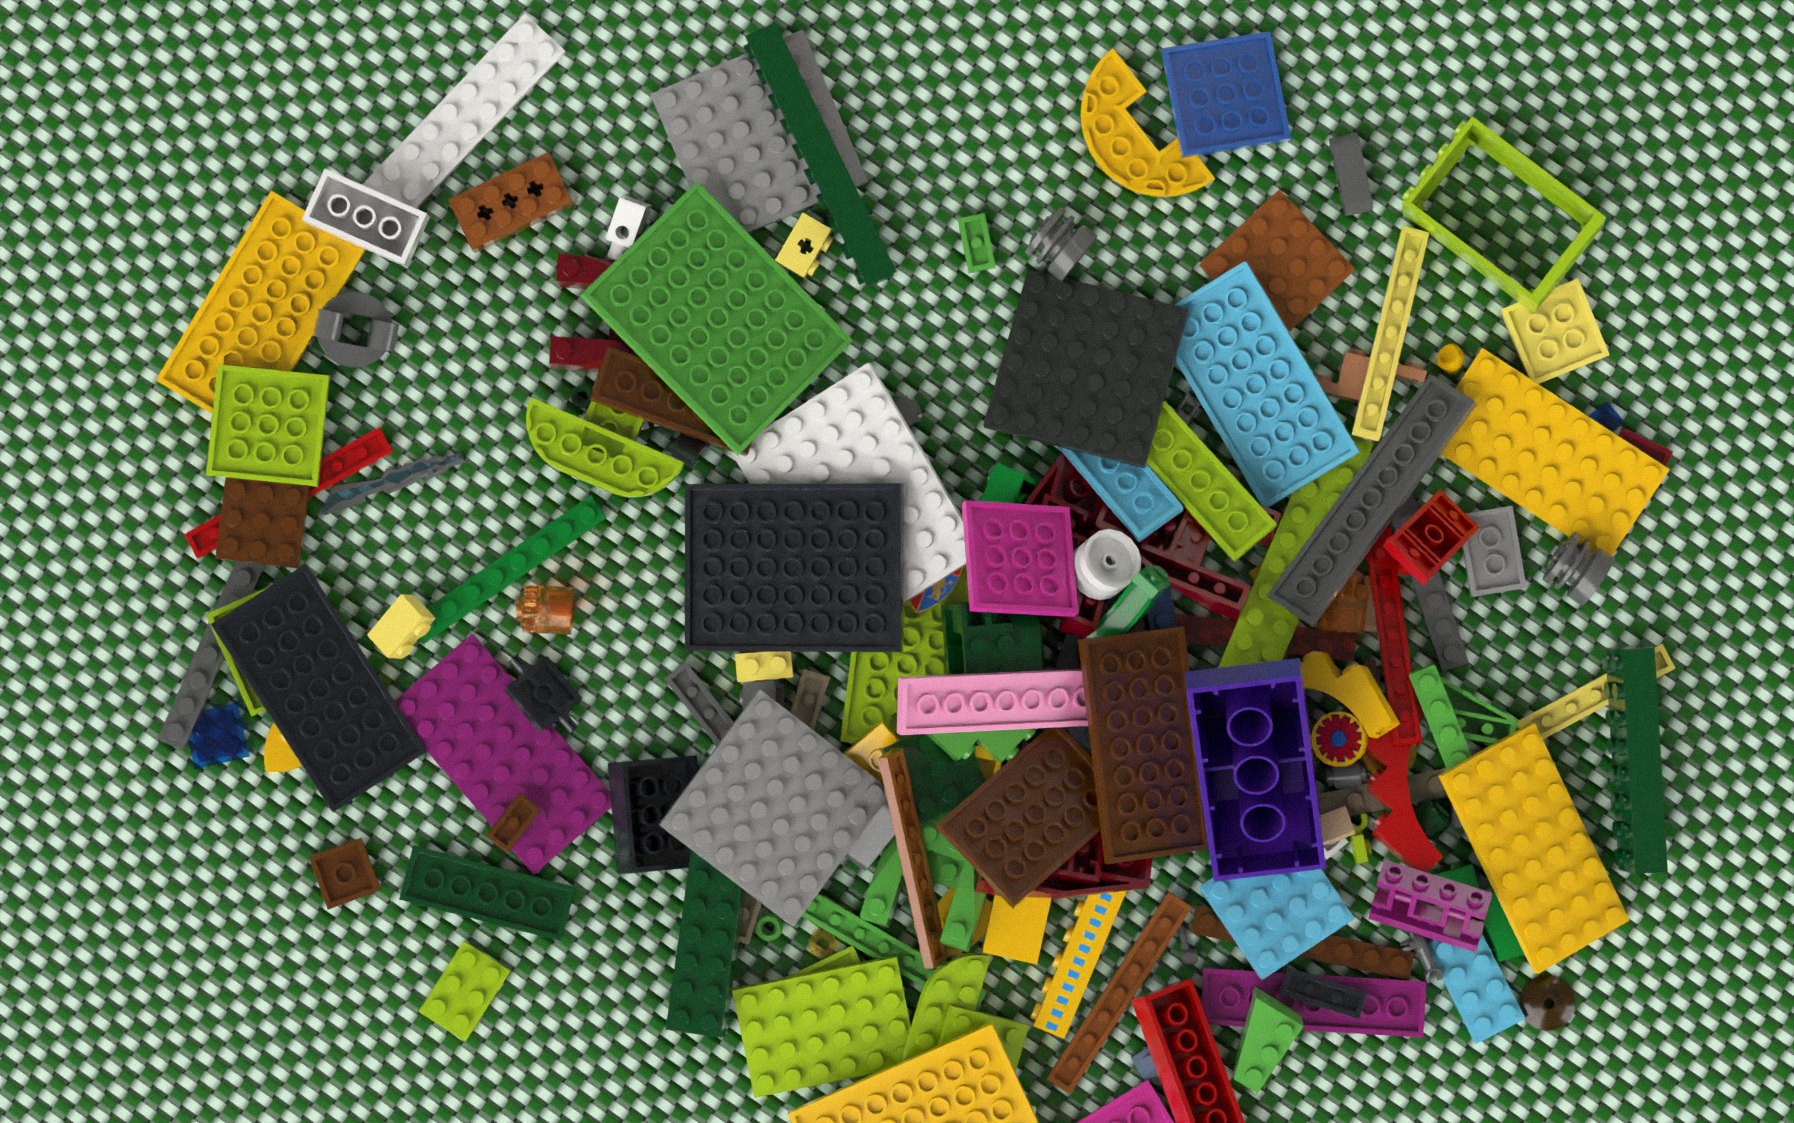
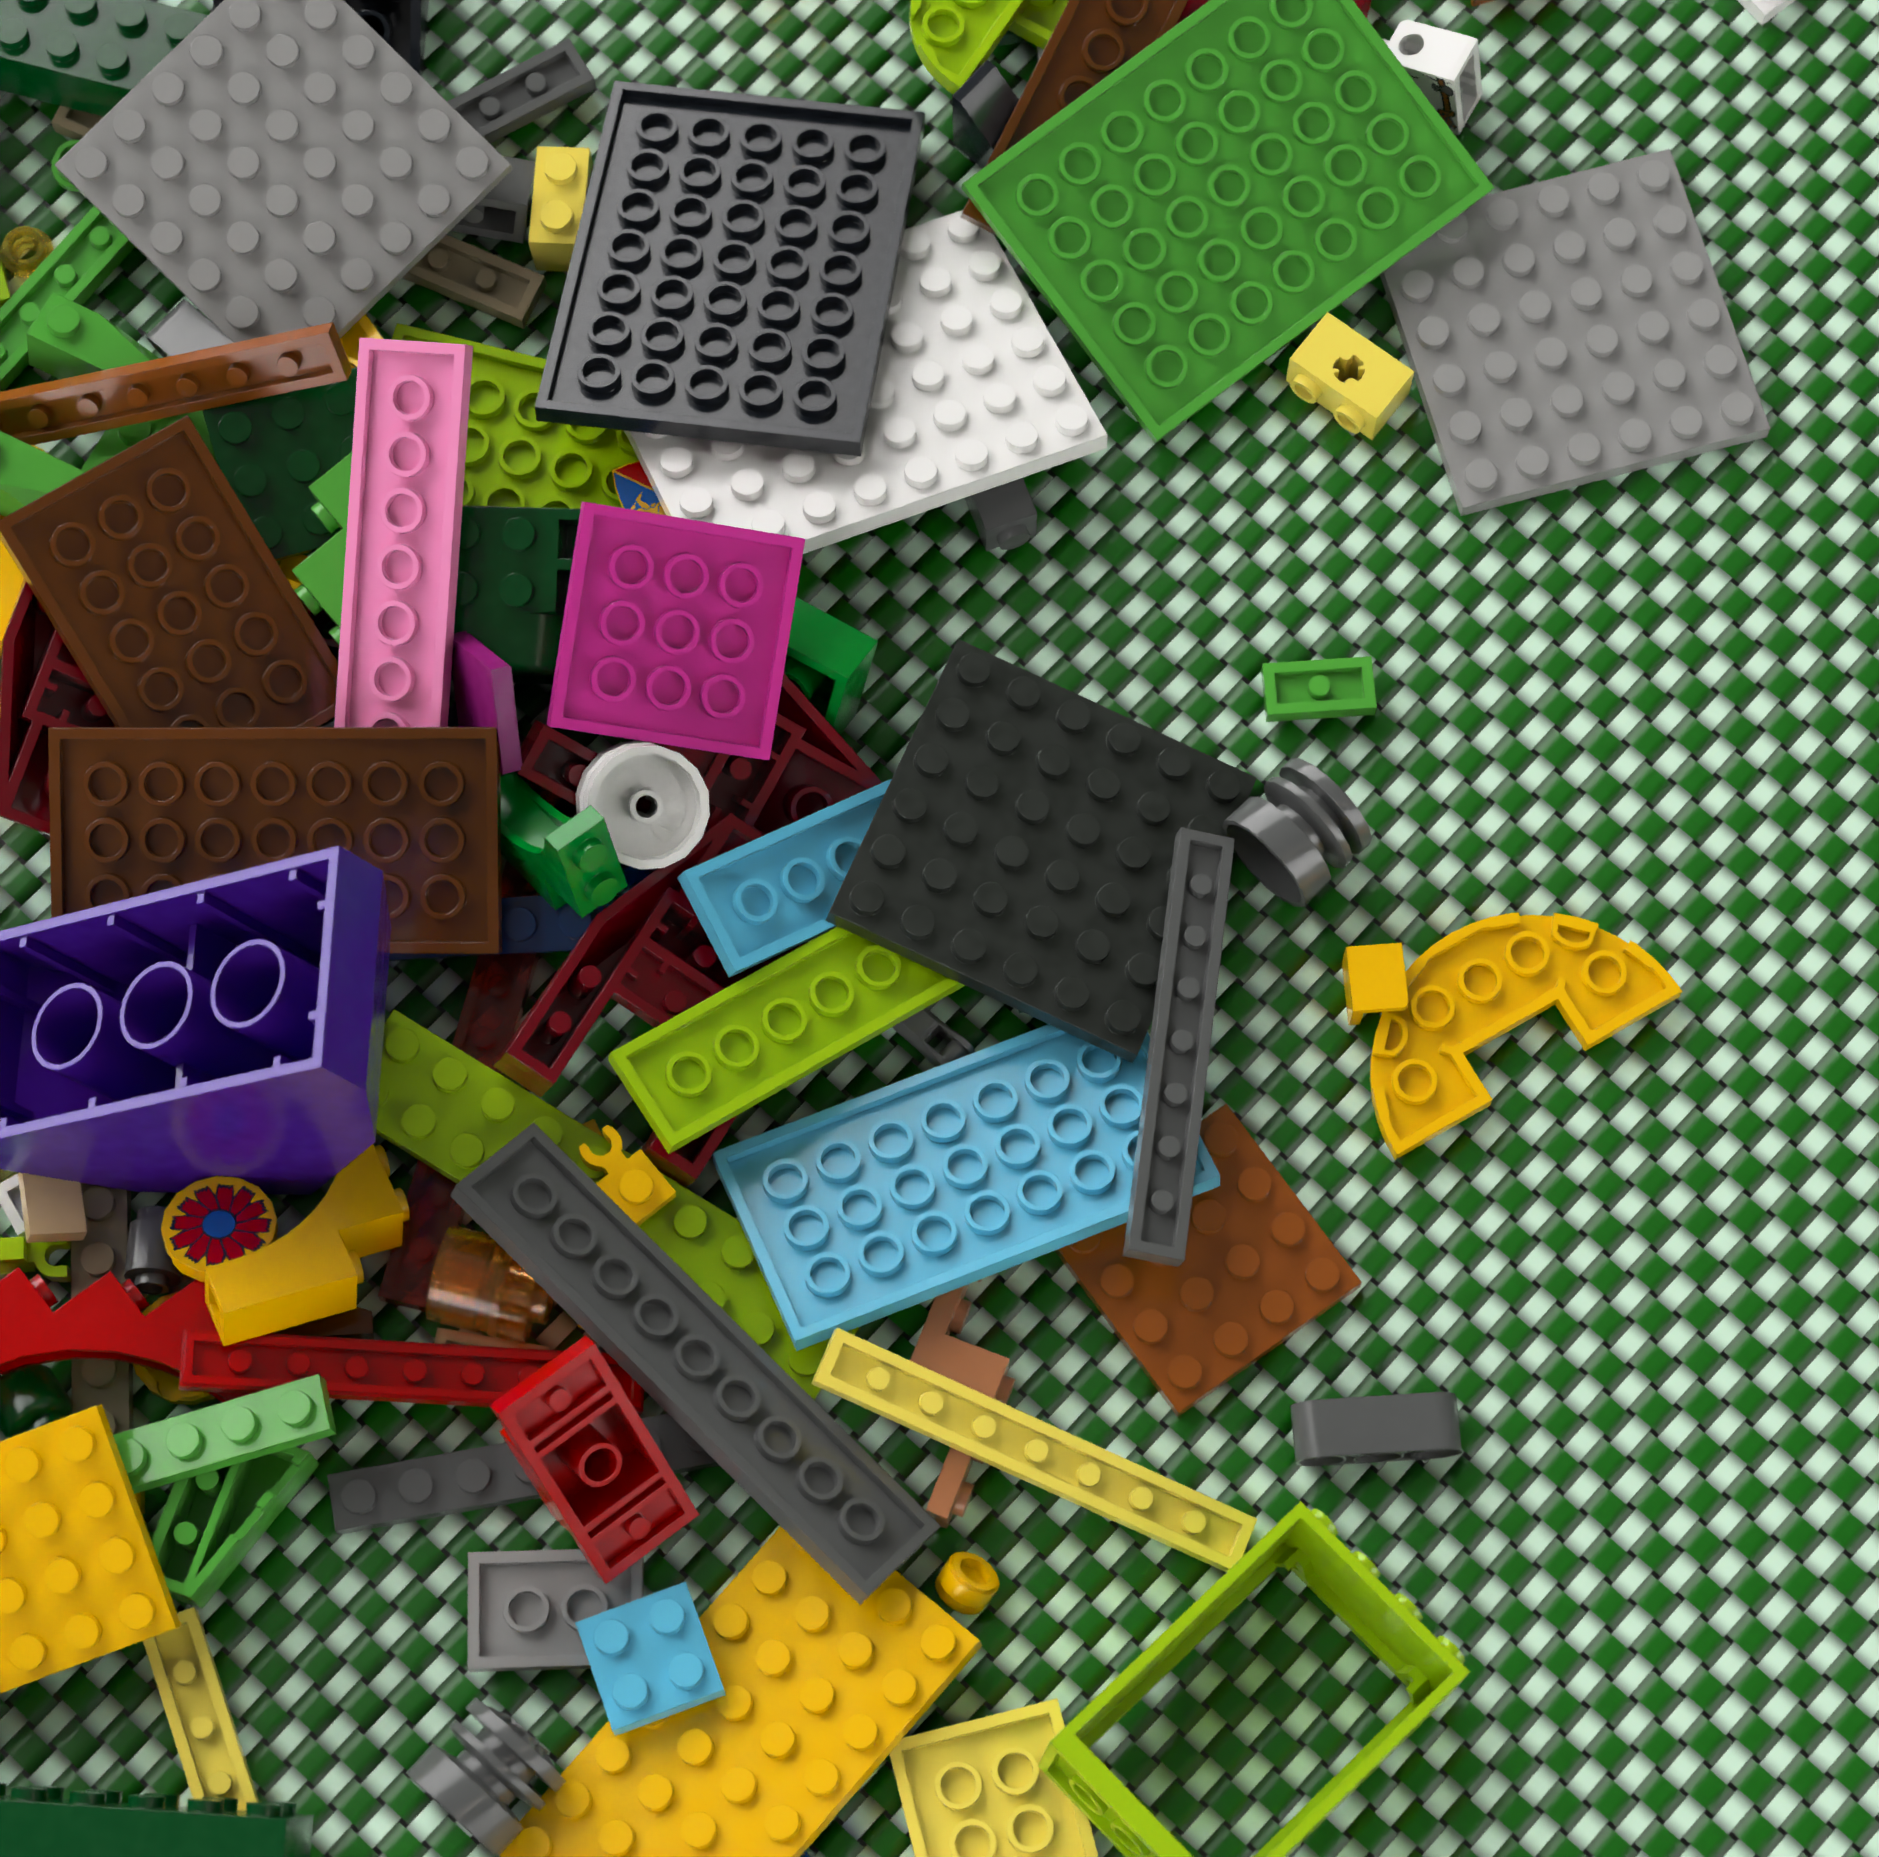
camera: 100 degrees right, 15 degrees down
dark green brick [743,22,897,289] -> none
blue plate [1161,31,1291,158] -> none
none -> magenta tile [452,631,522,774]
none -> medium azure plate [575,1582,726,1736]
none -> yellow plate [579,1125,676,1226]
none -> dark grey plate [1123,827,1235,1267]
none -> yellow panel [1342,943,1409,1025]

